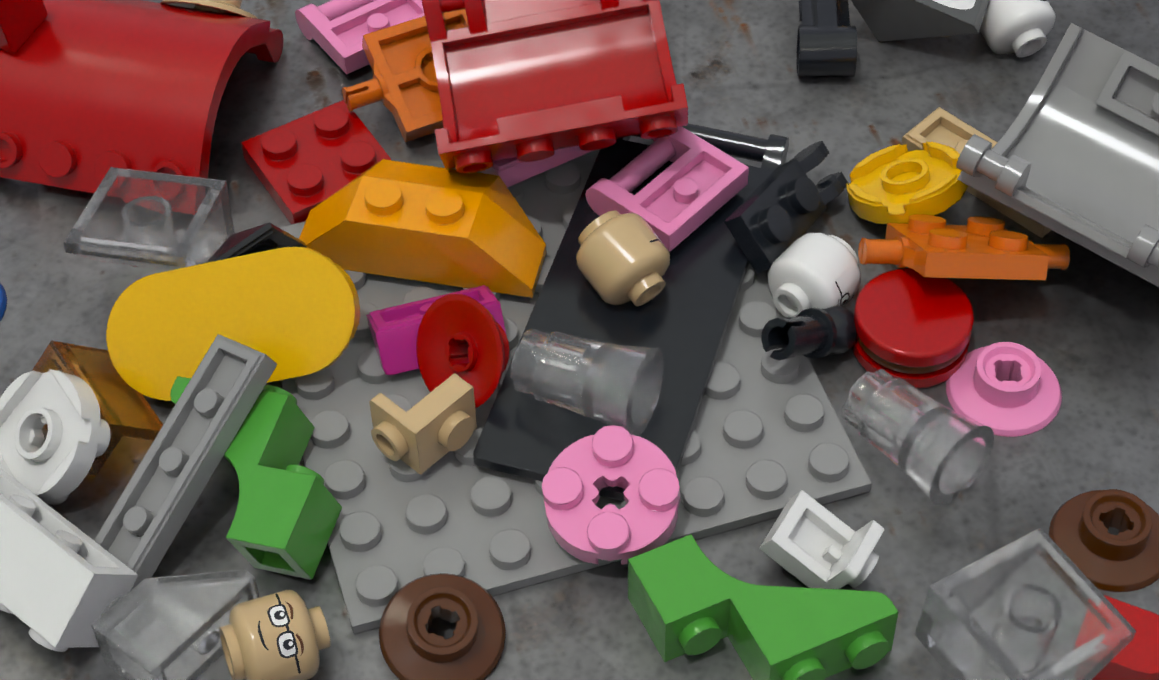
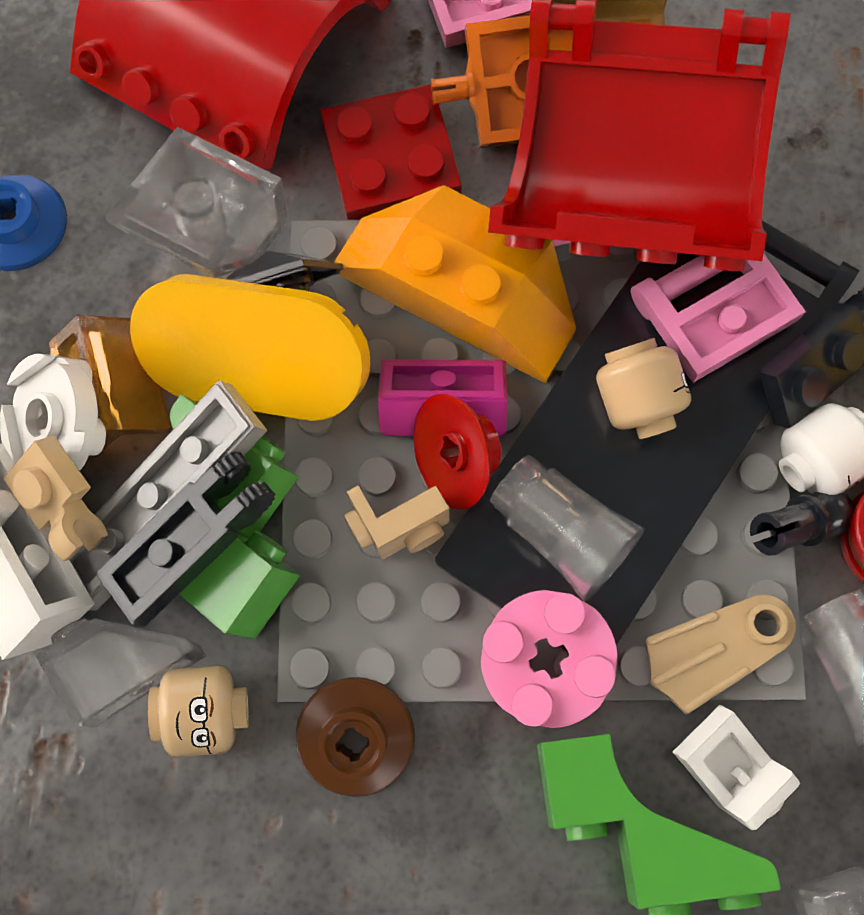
camera: 20 degrees right, 25 degrees up
none -> tan plate [3,436,108,561]
none -> hinge [97,451,276,627]
none -> tan piece [645,595,796,714]

